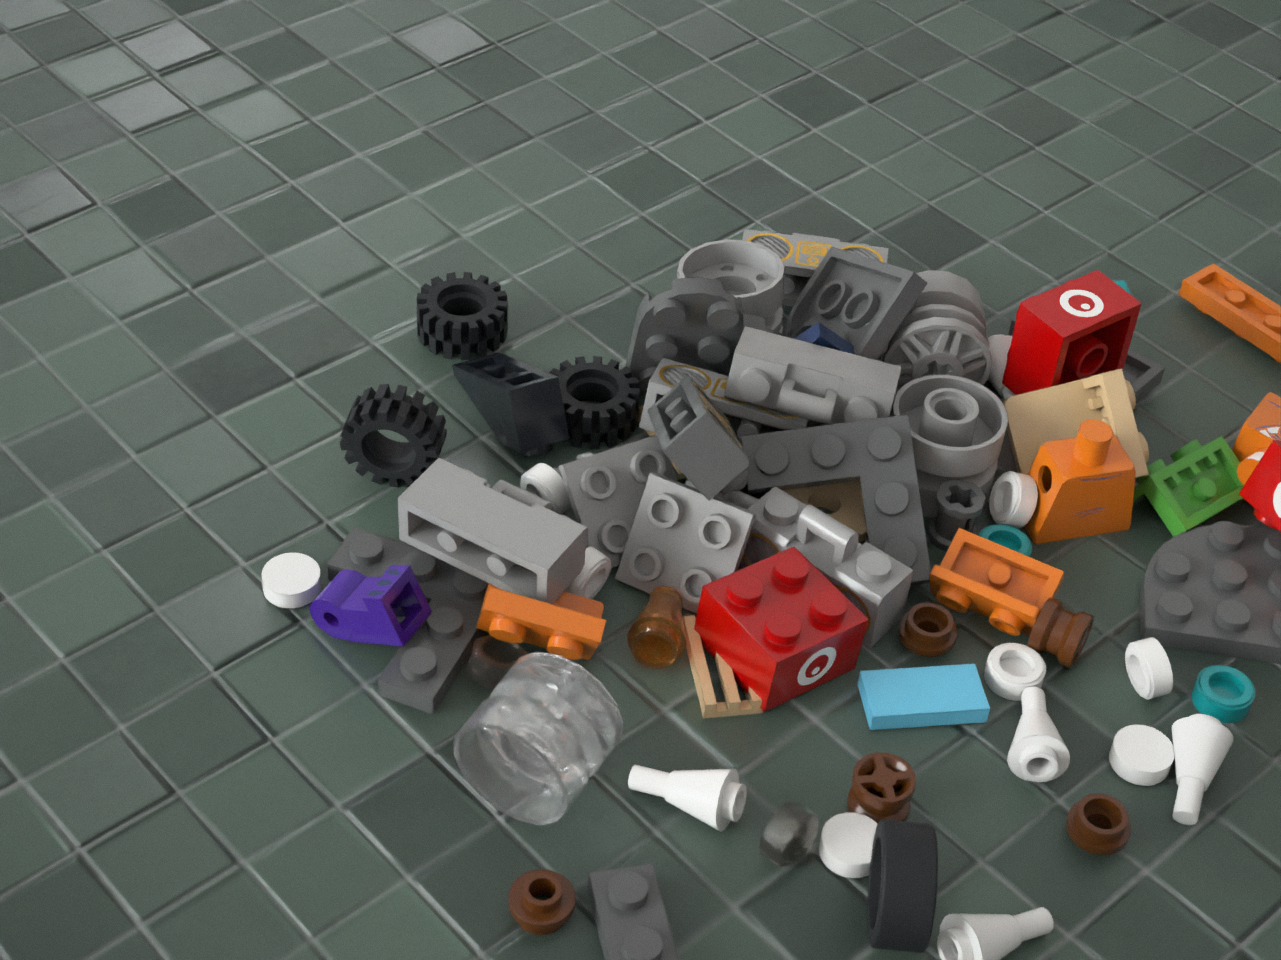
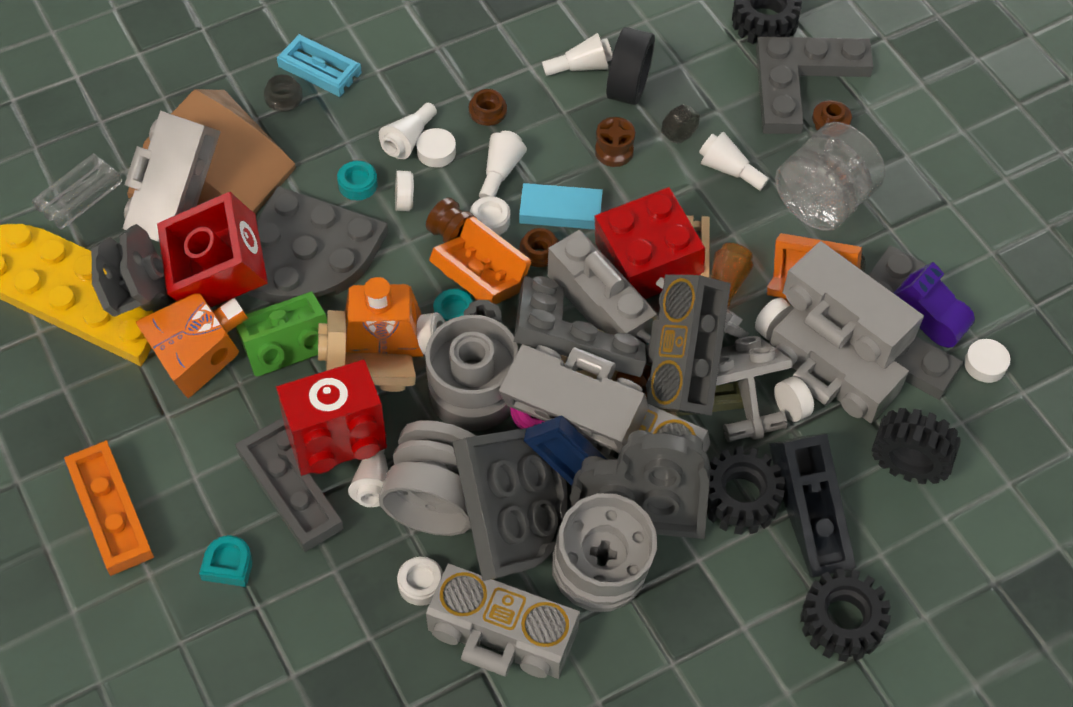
camera: 165 degrees left, 15 degrees up
white tile [819,812,878,878] -> none

